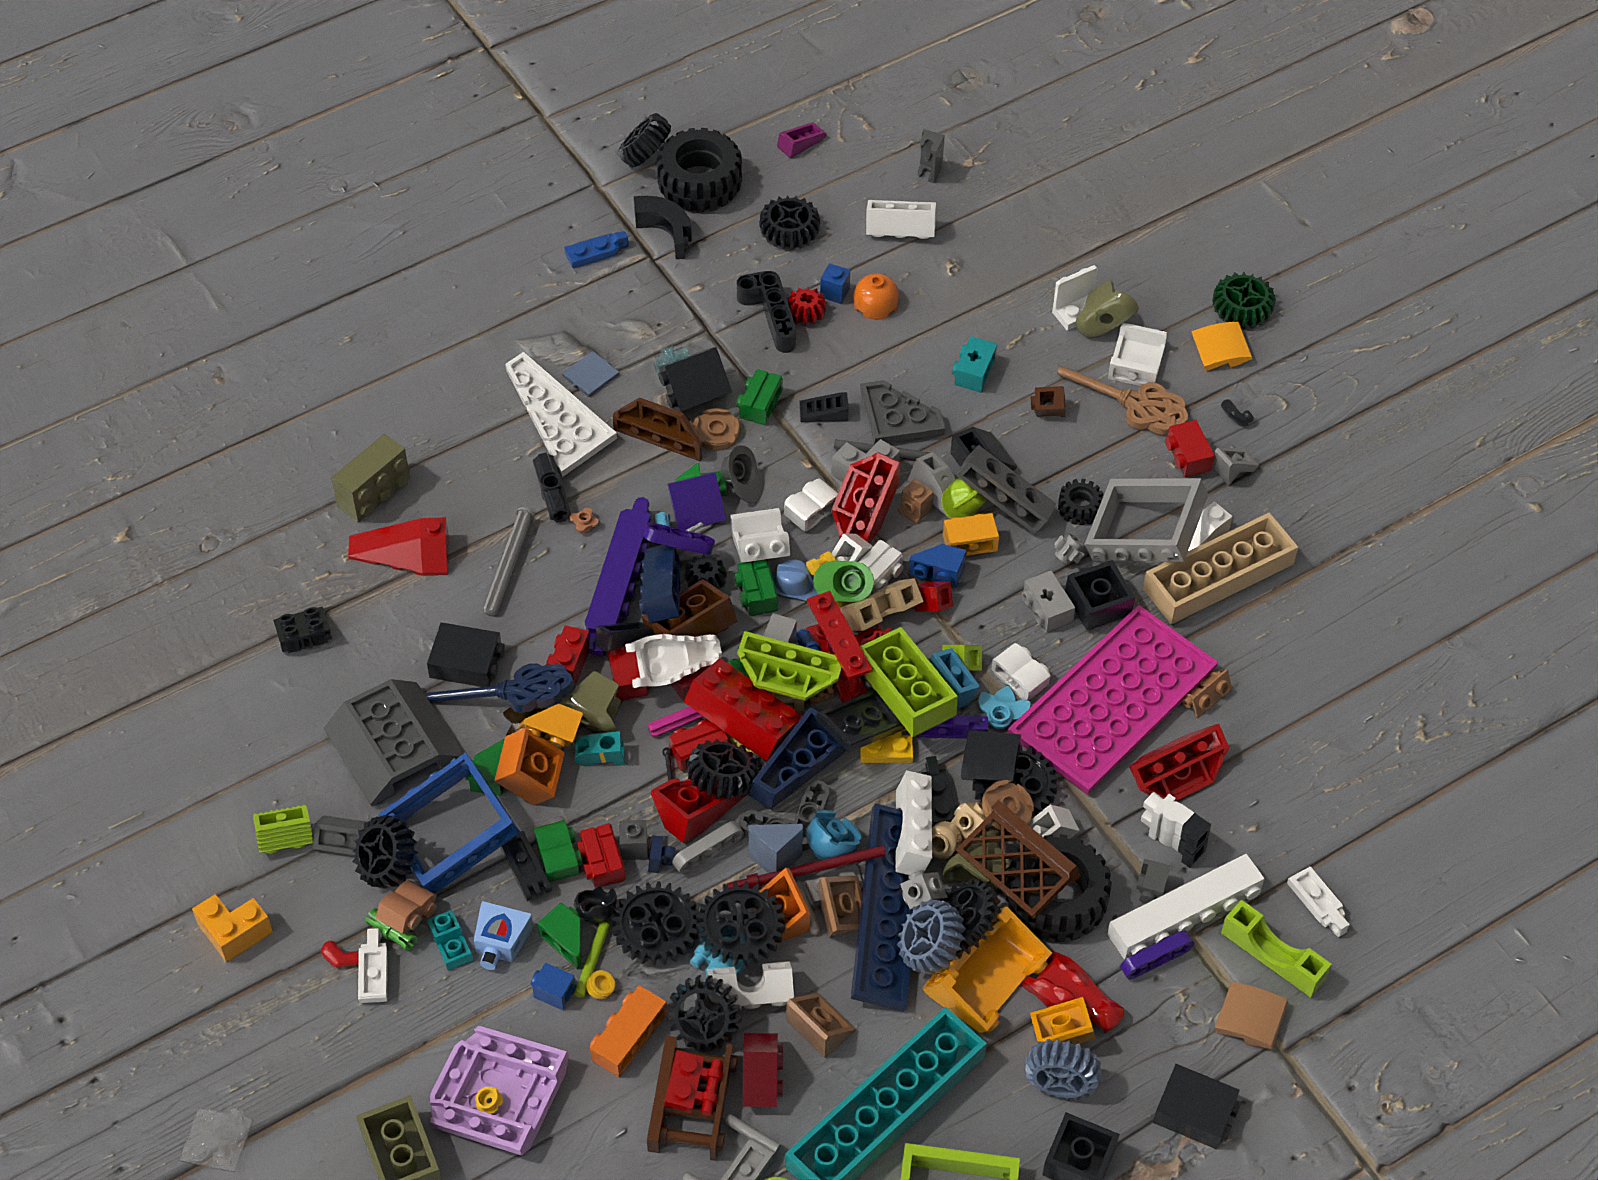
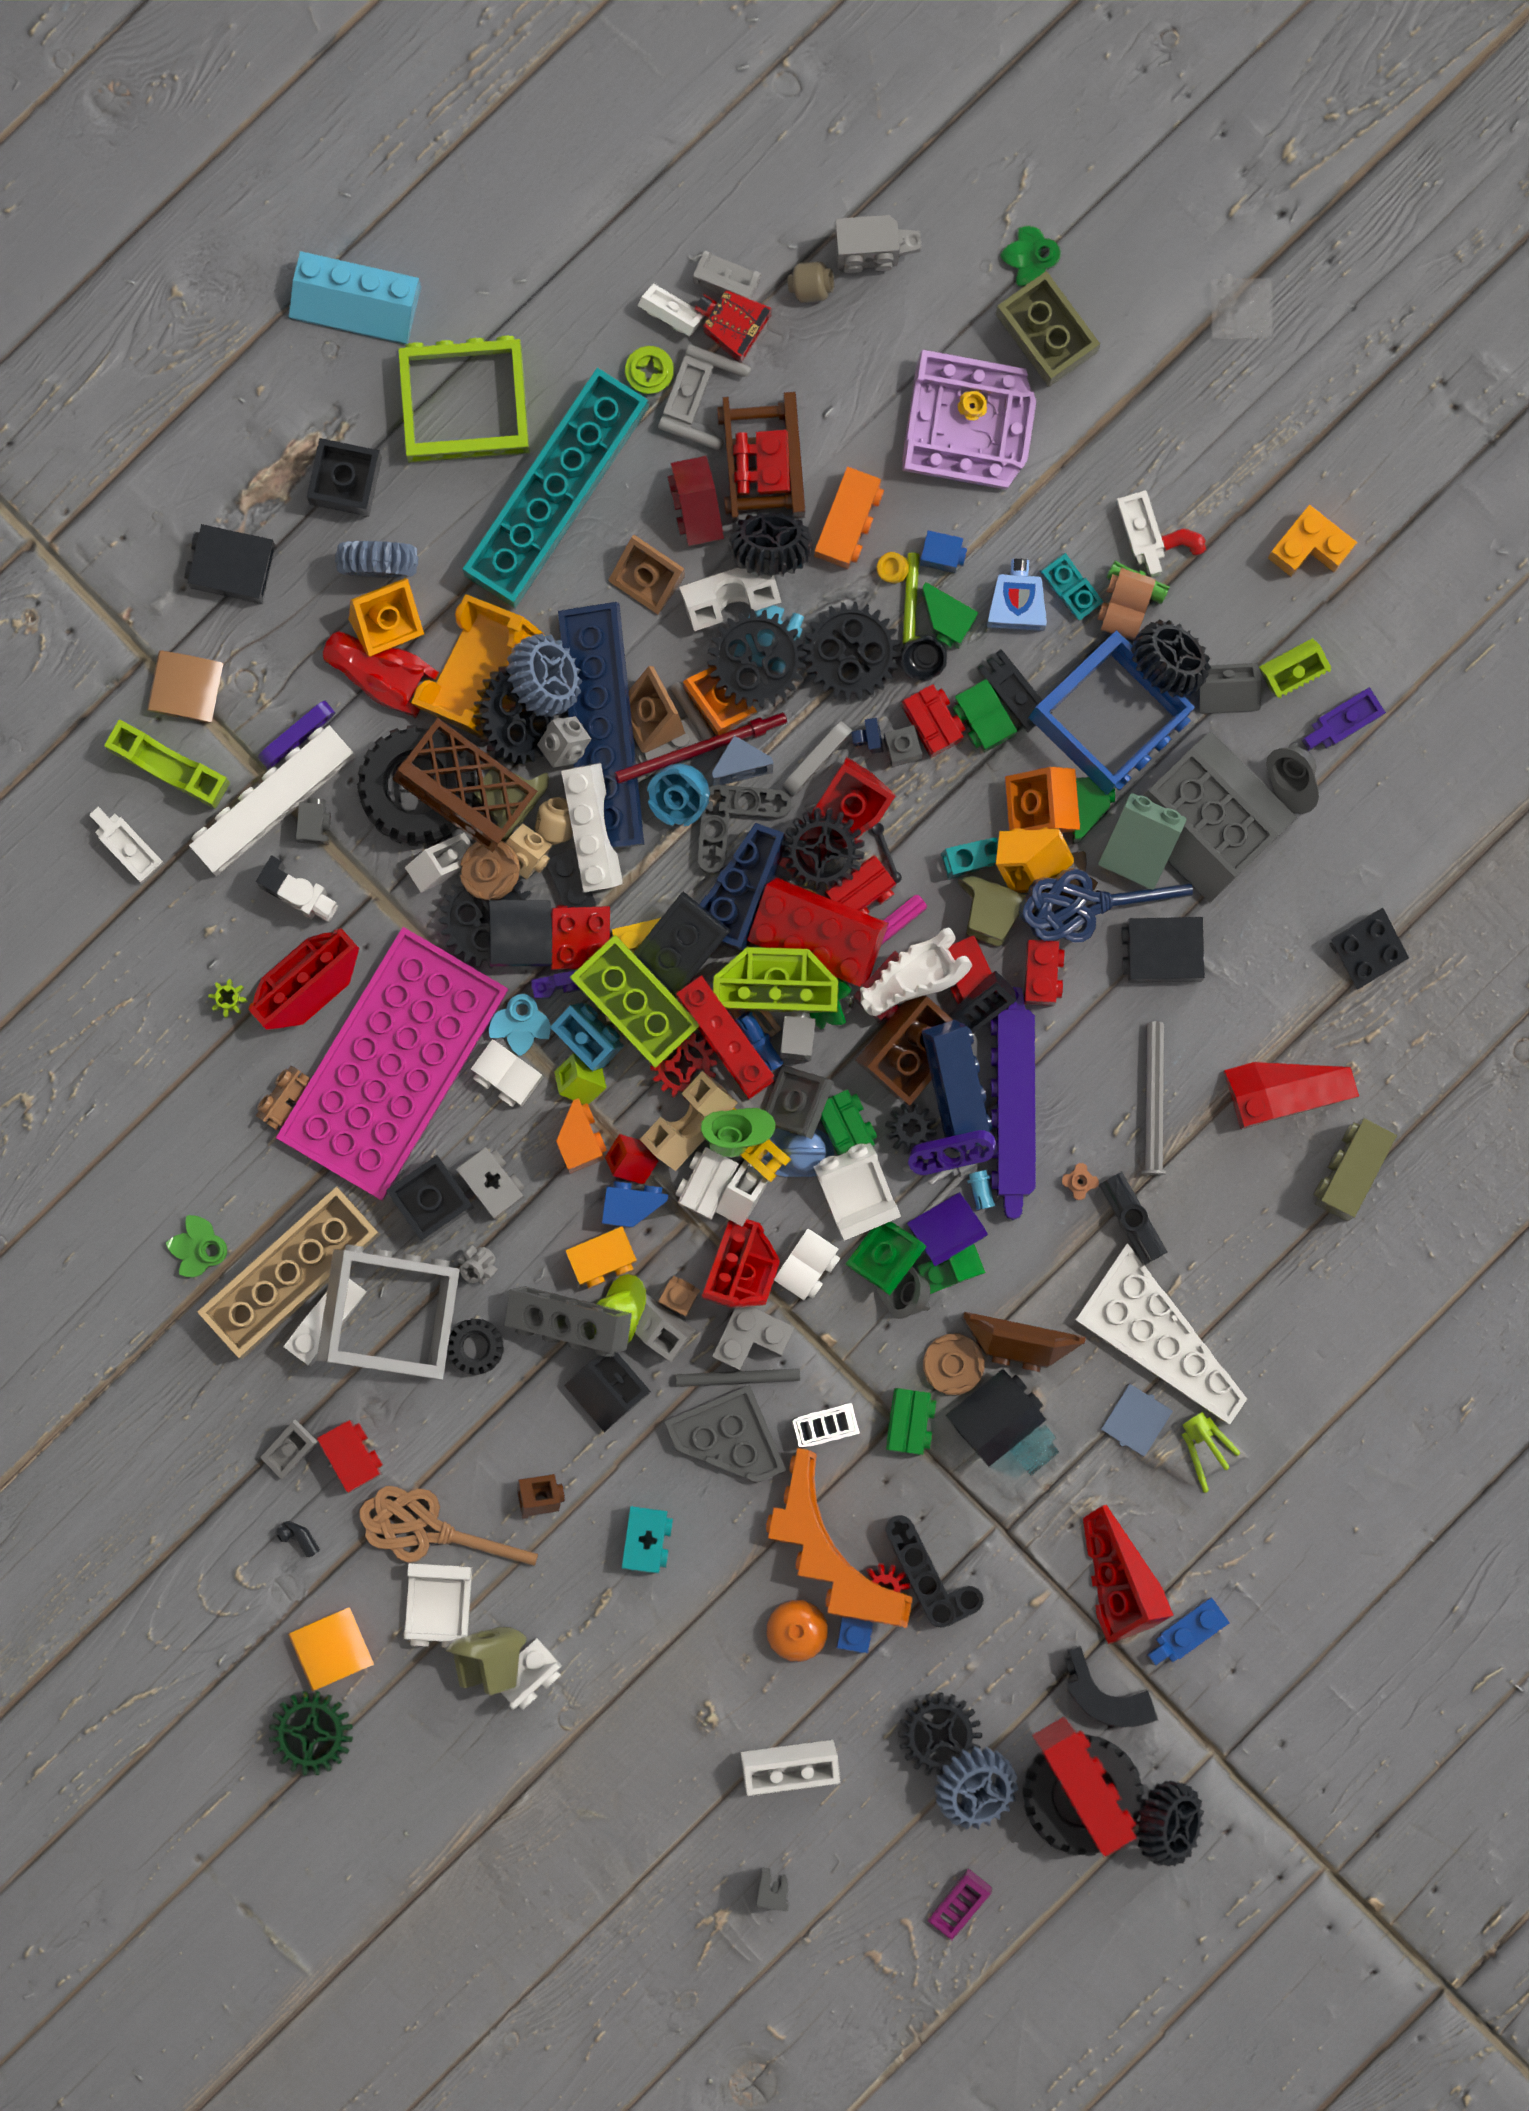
camera: 165 degrees right, 30 degrees up
none -> bright green plate [166,1215,228,1277]
none -> lime gear [208,979,248,1018]
none -> red hinge [551,905,610,969]
none -> orange slope [556,1098,607,1174]
none -> dark grey tile [765,1065,834,1139]
none -> orange arch [766,1448,913,1628]
none -> green tile [845,1221,927,1296]
none -> sand blue gear [934,1746,1019,1830]
none -> red wedge [1032,1716,1136,1857]
none -> red wedge [1083,1505,1174,1644]
none -> sand green panel [1098,793,1187,890]
none -> lime plant [1182,1412,1240,1493]
none -> dark grey piece [1266,743,1319,814]
none -> dark purple hinge [1302,687,1386,751]

